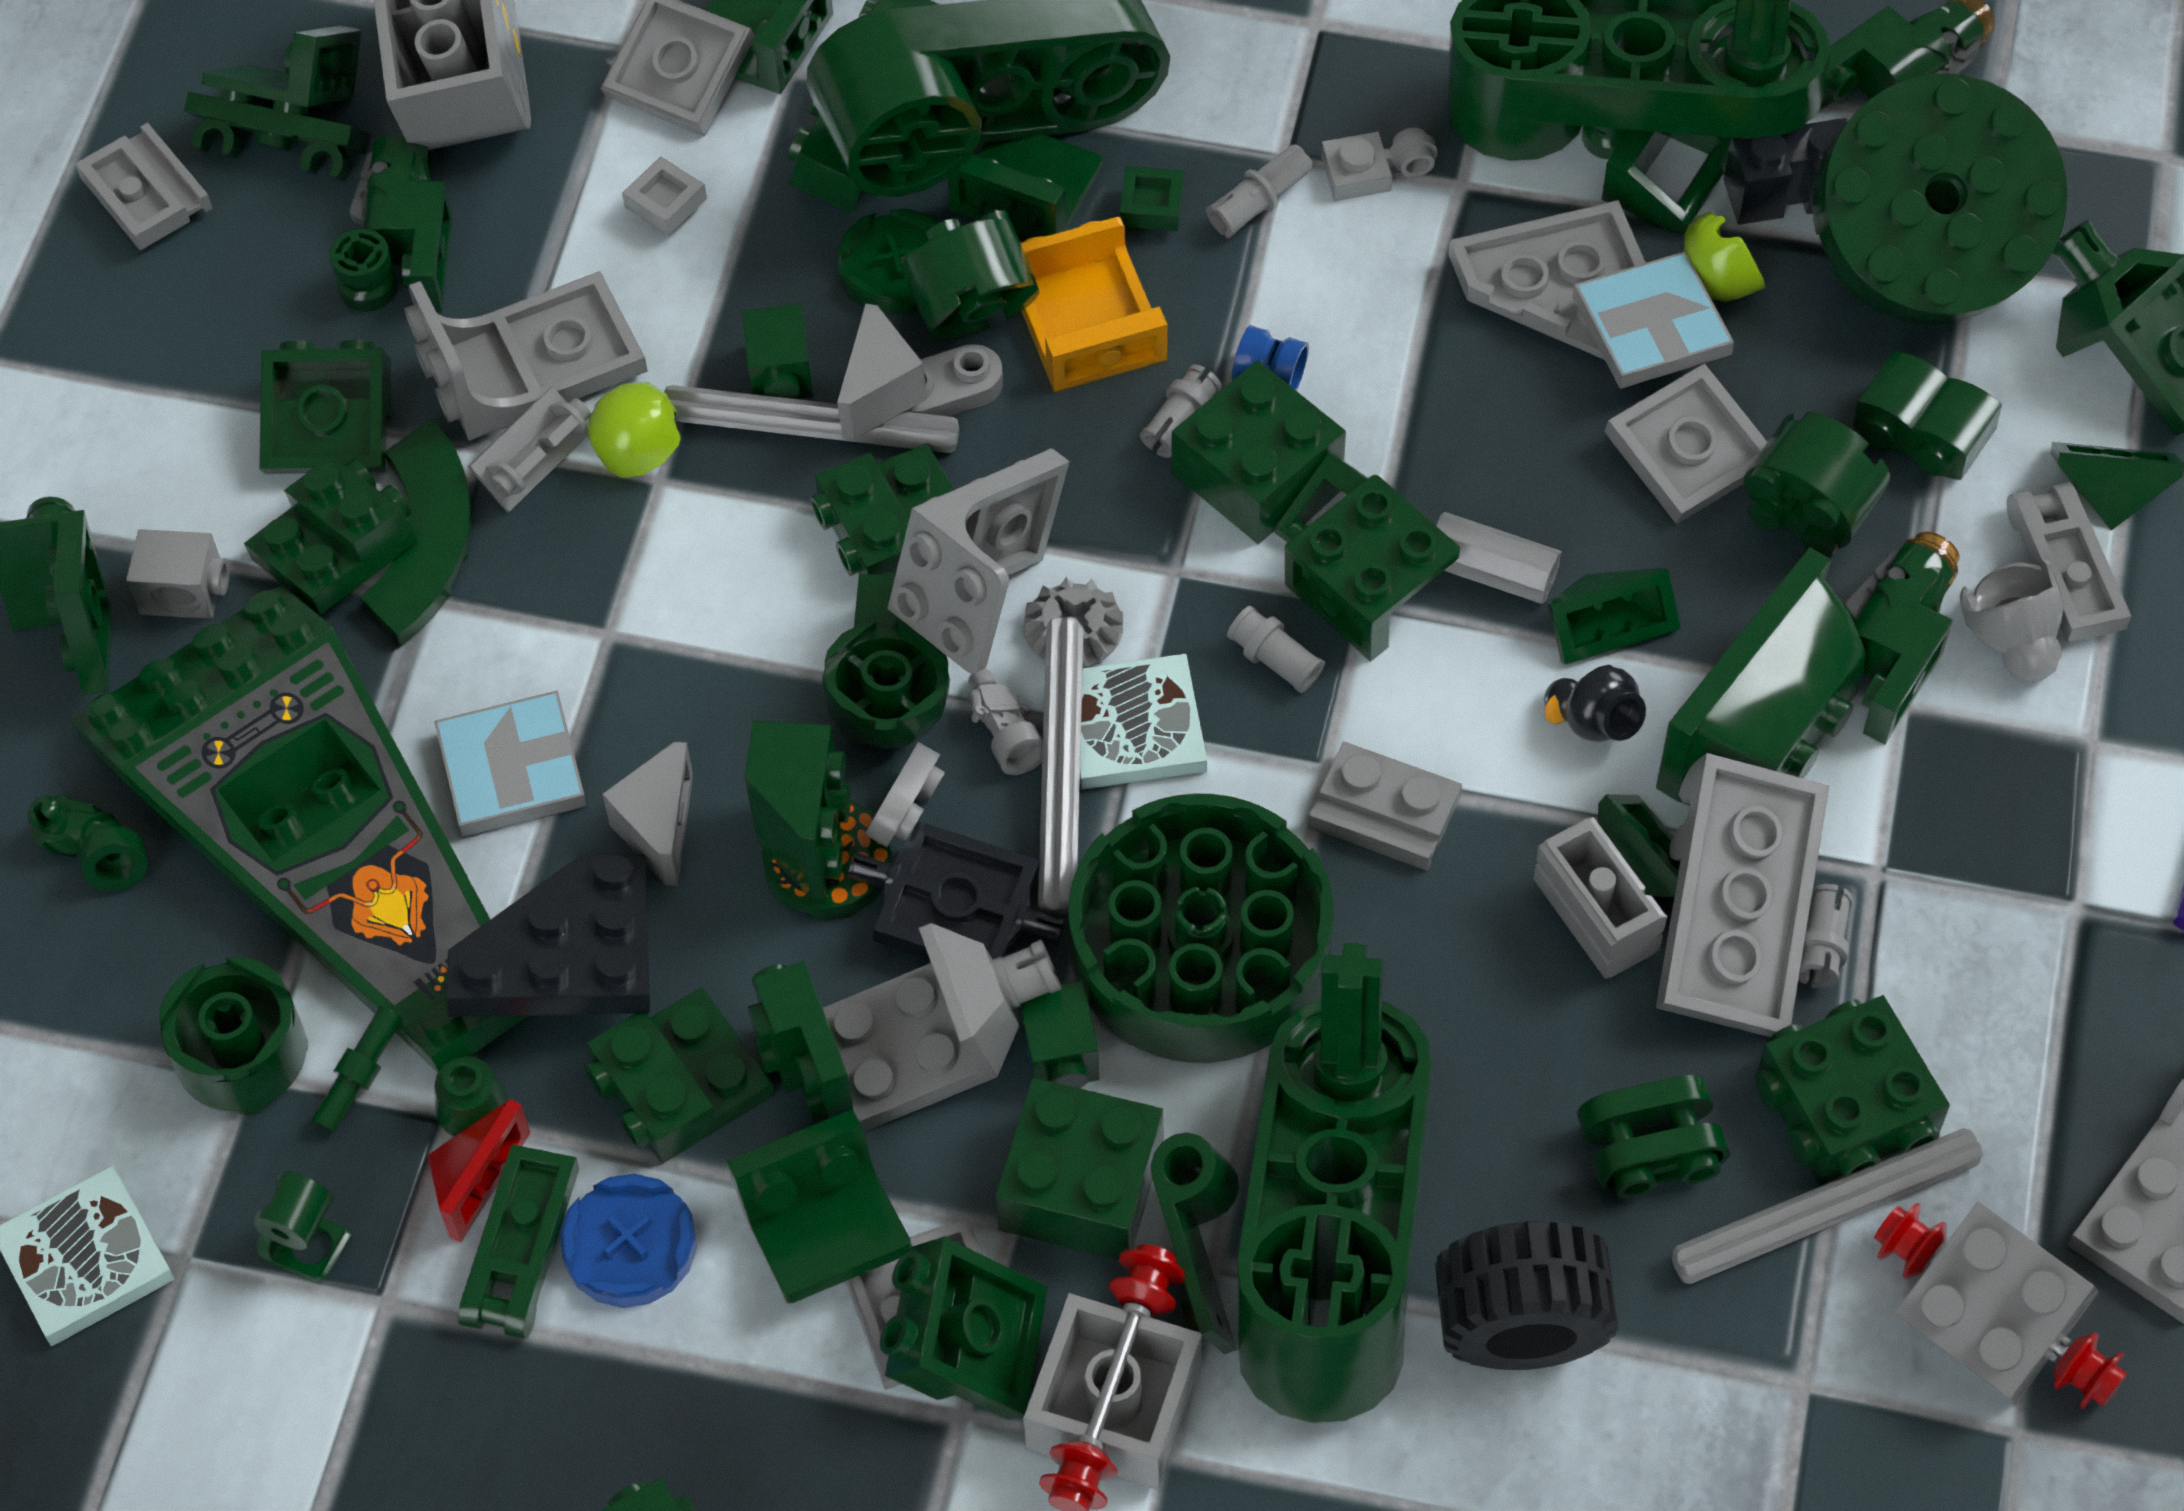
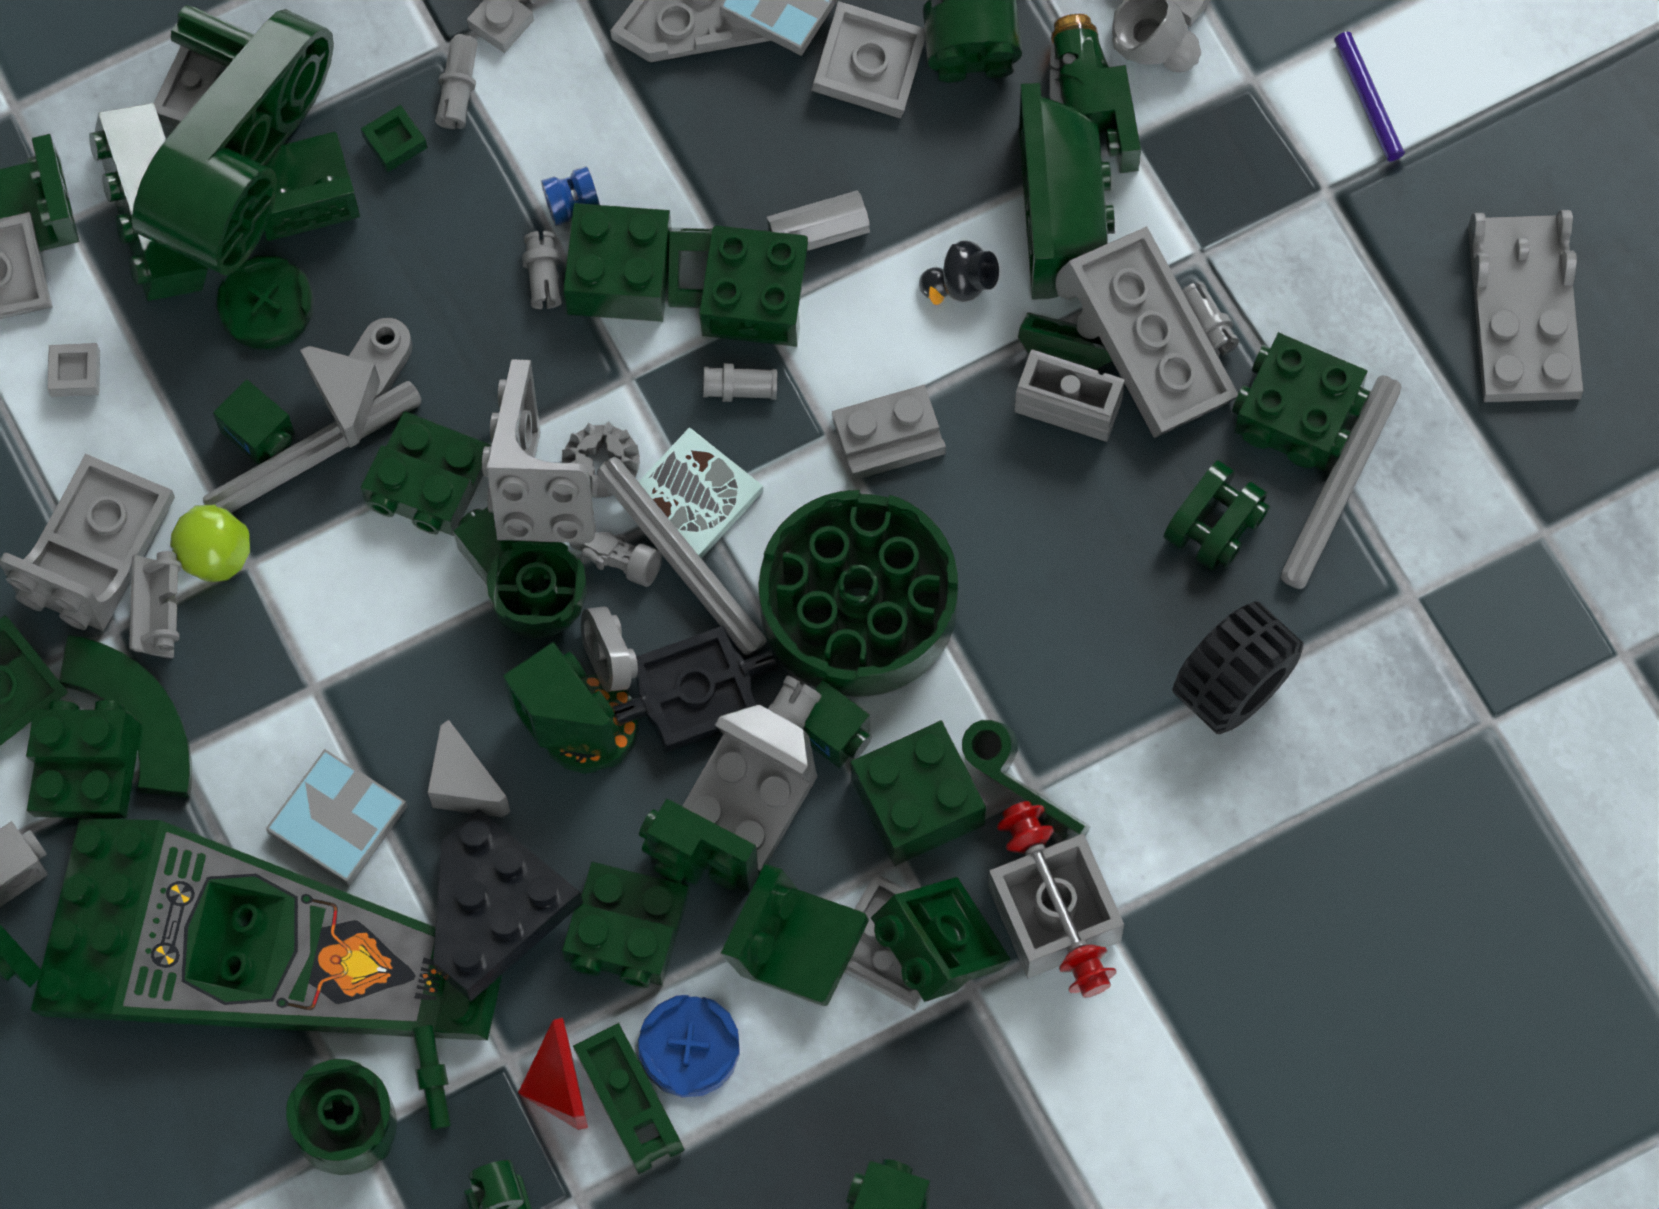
camera: 40 degrees left, 10 degrees up
dark green arm [27,794,148,891] -> none
dark green hat [434,1056,509,1136] -> none
dark green brick [899,210,1040,340] -> none
light orange panel [1021,217,1168,392] -> none
dark green beam [1237,943,1432,1423] -> none
dark green slope [1548,568,1681,664] -> none
light grey brick [1874,1201,2128,1410] -> none

